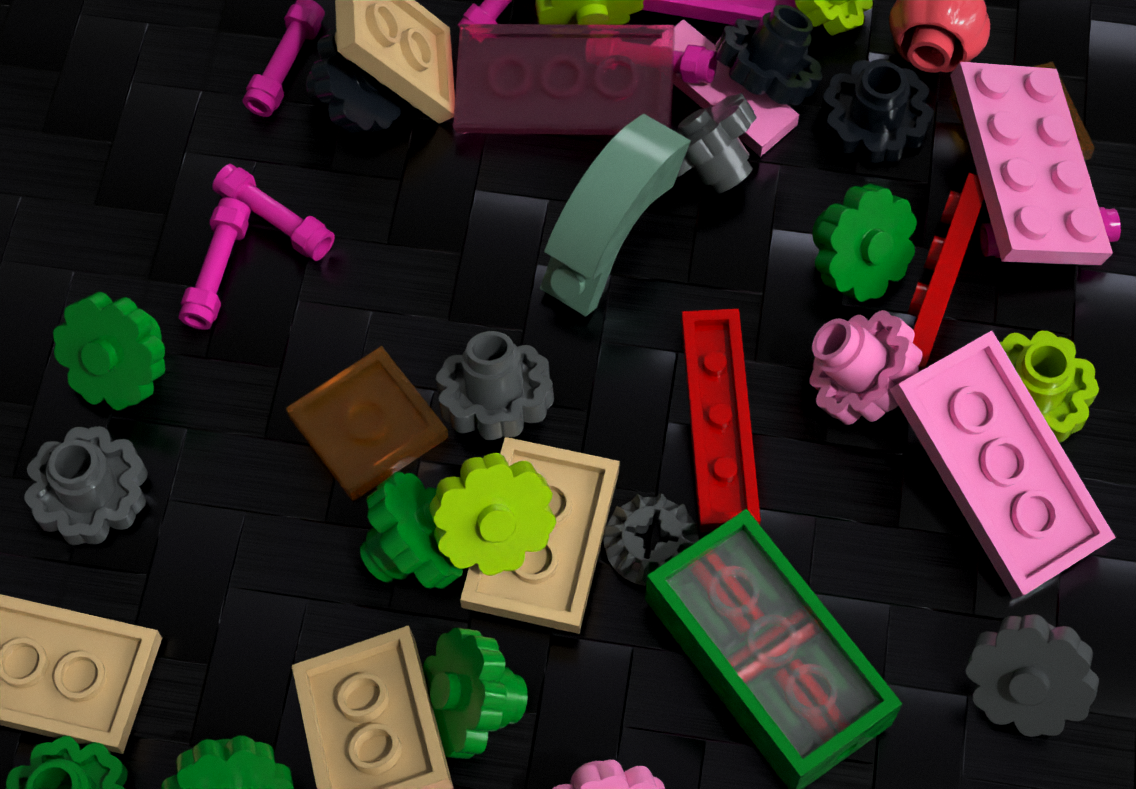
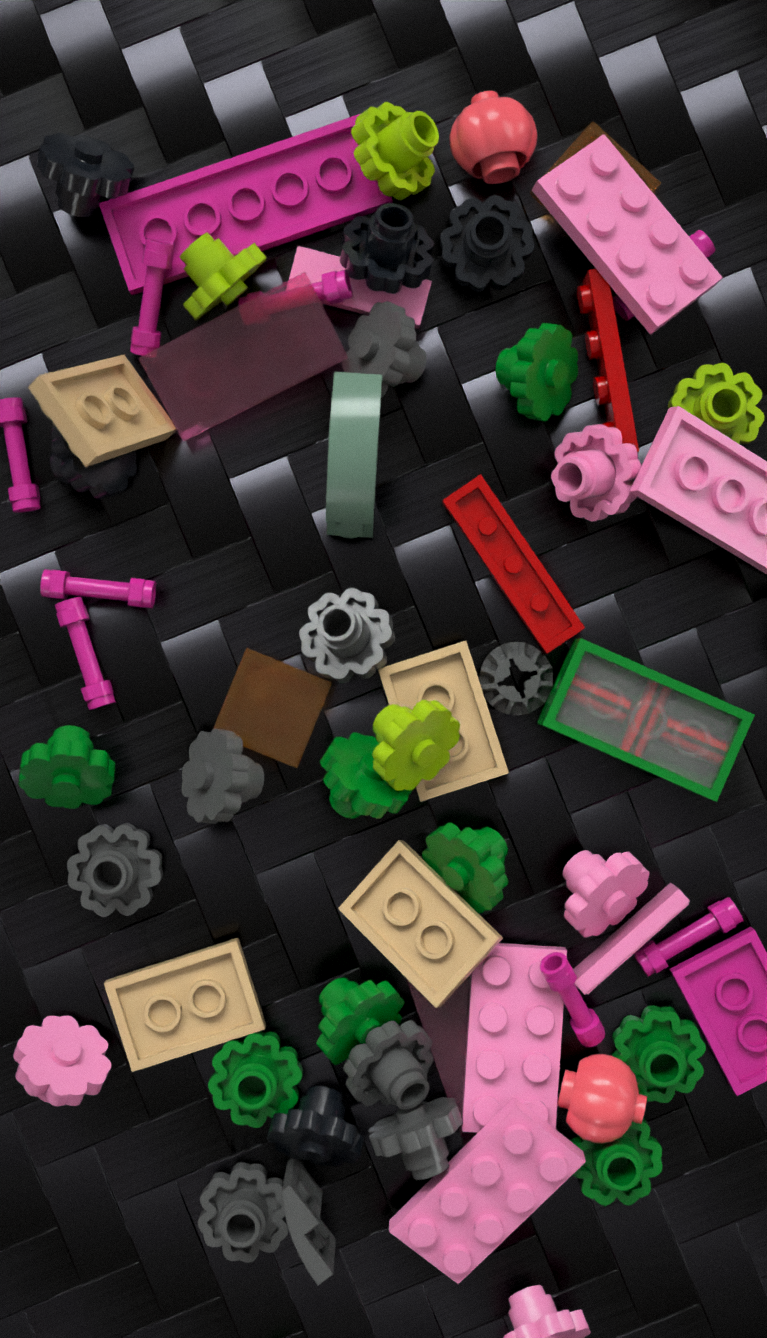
camera: 30 degrees left, 25 degrees up
none -> dark grey plant [181,728,264,824]

